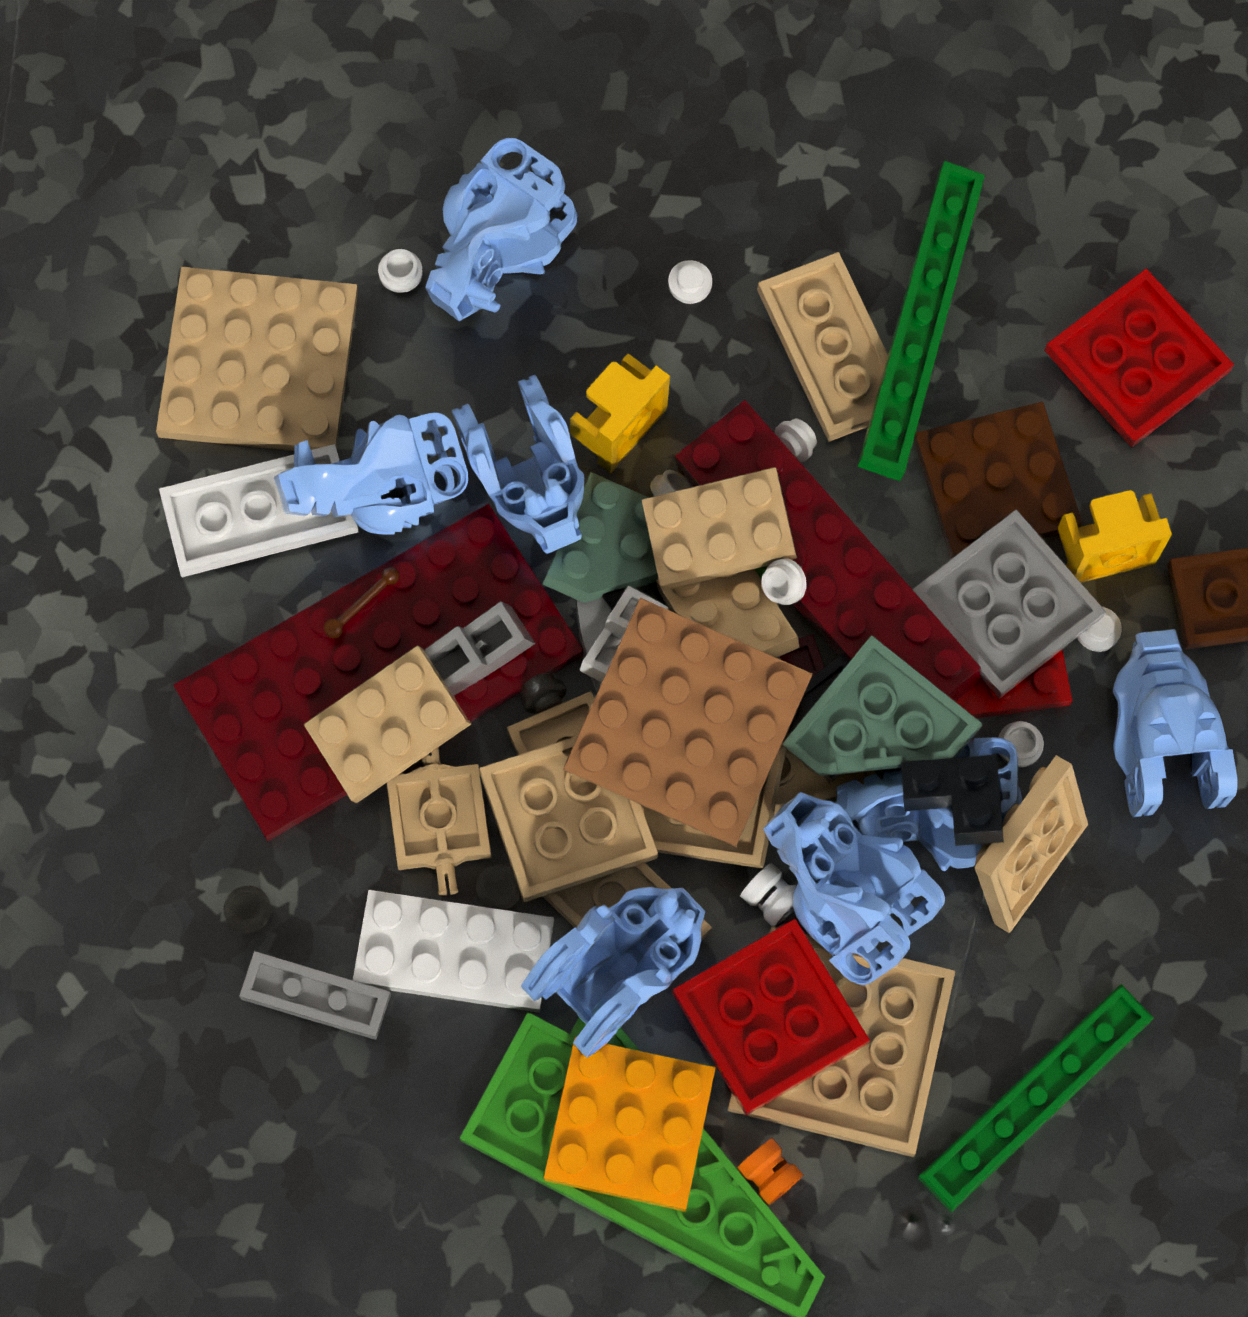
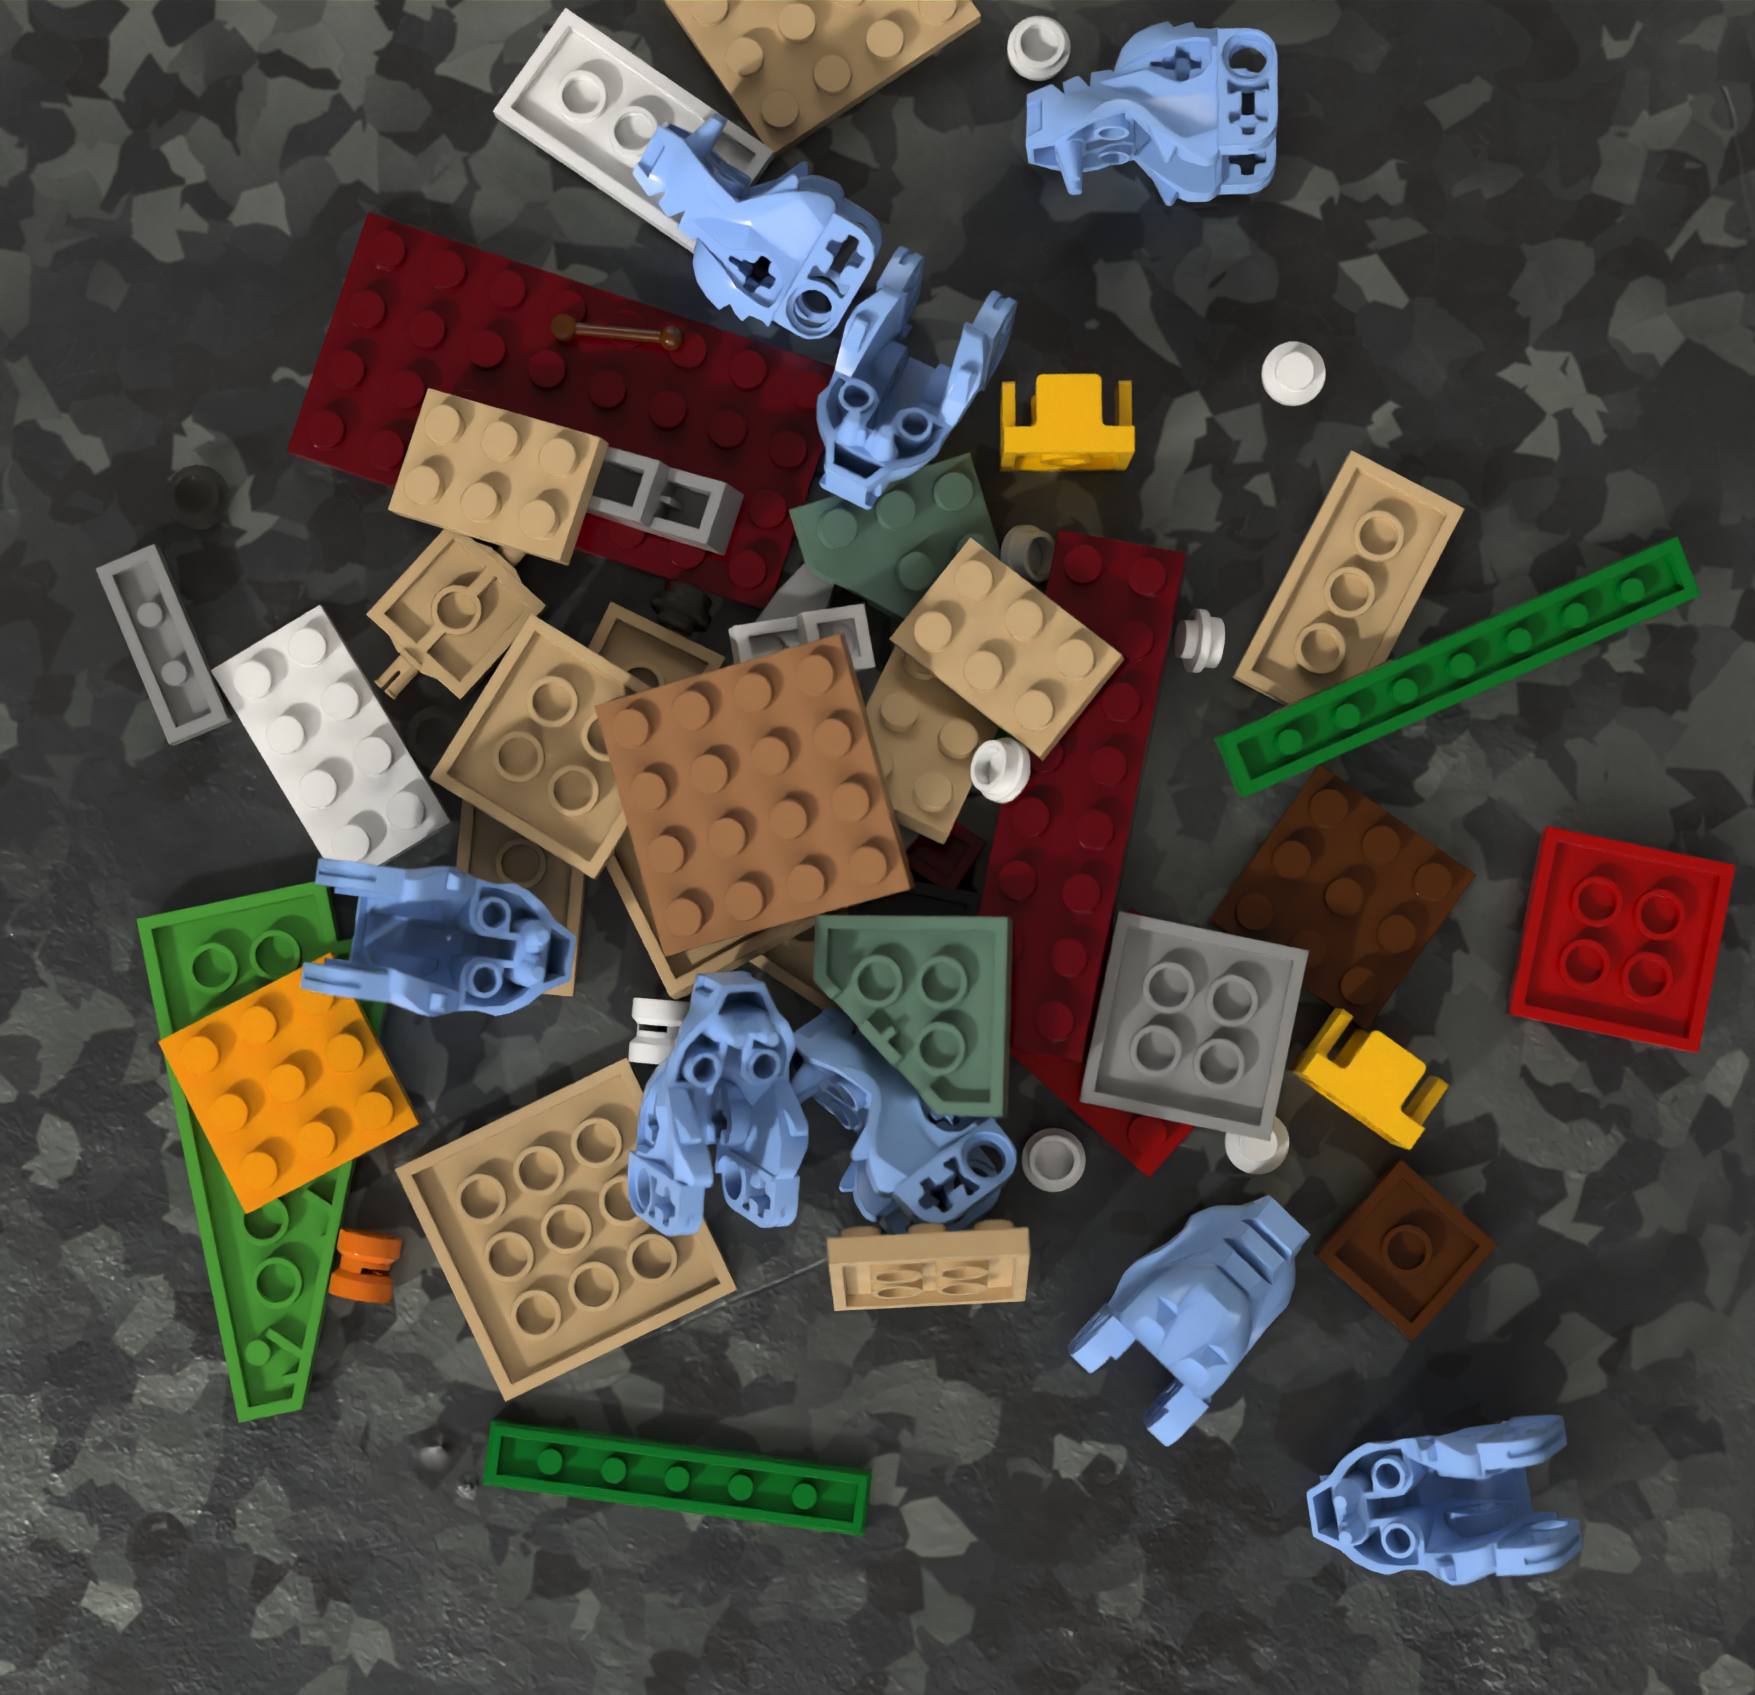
camera: 55 degrees right, 15 degrees up
red plate [672,919,870,1116] -> none
black plate [901,755,1004,846] -> none

